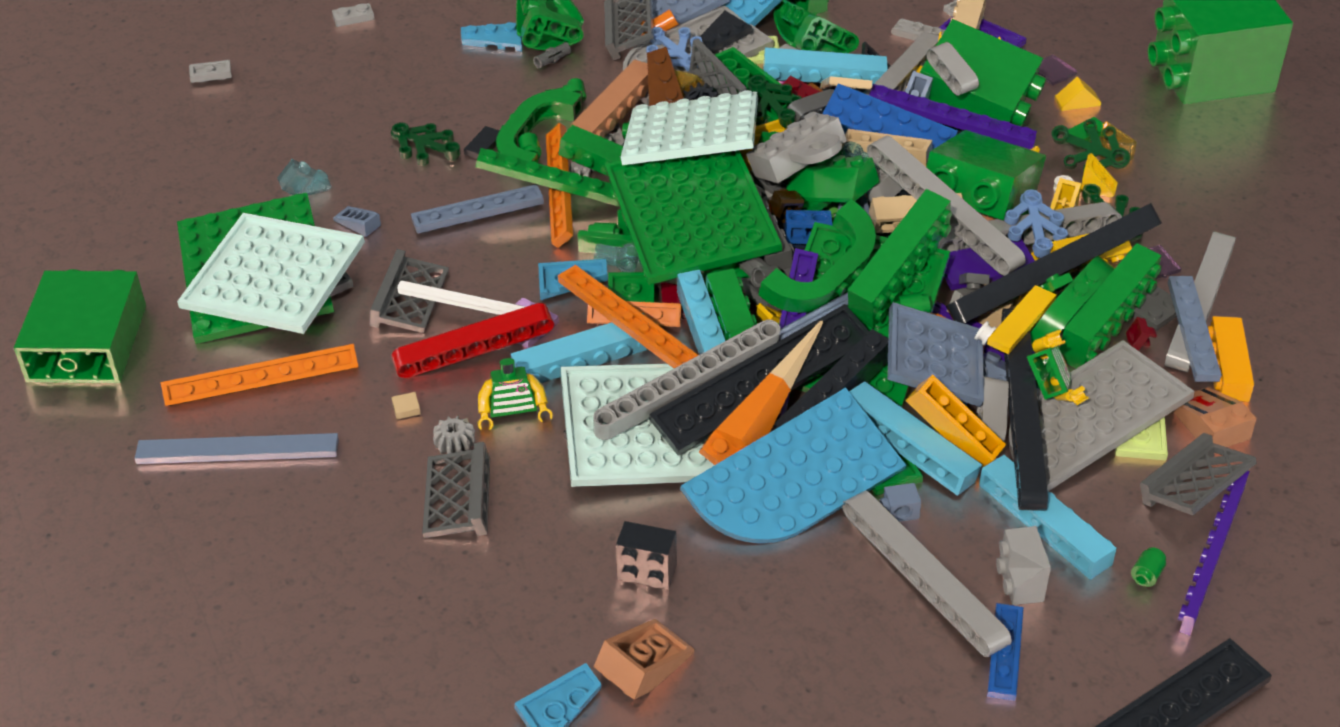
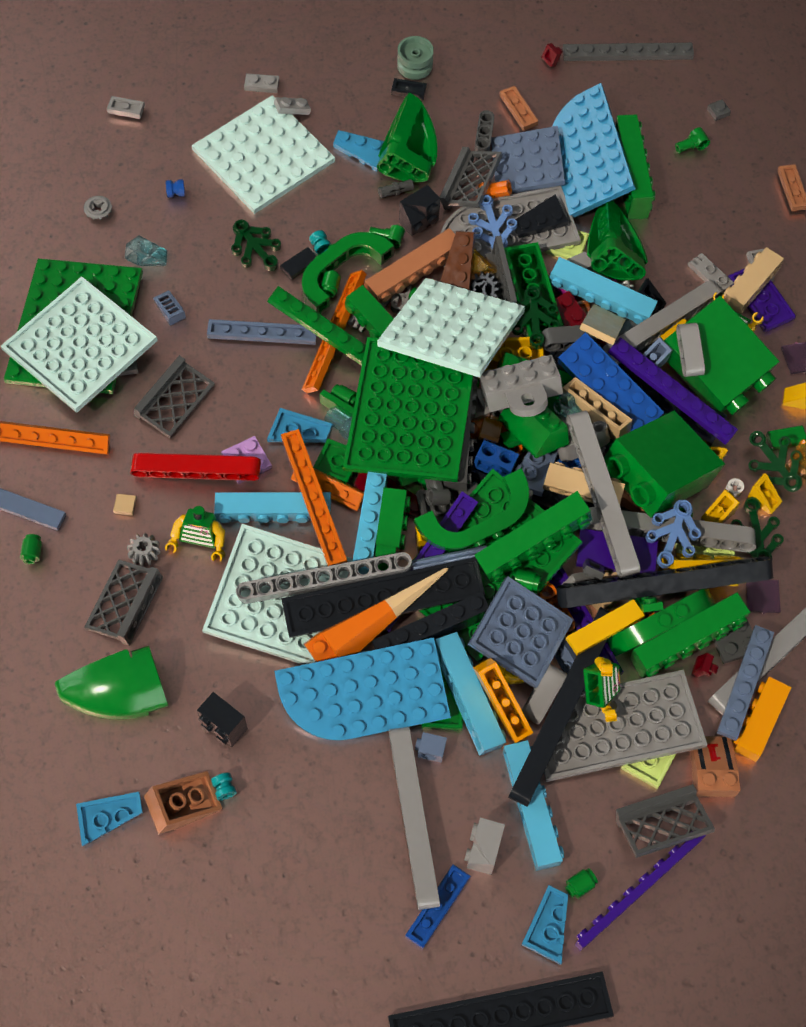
camera: 20 degrees right, 20 degrees up
white axle [397,281,526,315] -> none
white bush [974,321,997,346] -> none
none -> green brick [20,534,42,564]
none -> green panel [54,646,168,719]
none -> light grey gear [84,196,112,220]
none -> blue wheel [166,179,185,198]
none -> light aqua plate [192,95,335,214]
none -> teal wheel [211,773,237,801]
none -> light grey plate [274,97,311,115]
none -> teal wheel [309,230,331,255]
none -> black slope [399,185,440,236]
none -> dark azure wing [521,885,568,965]

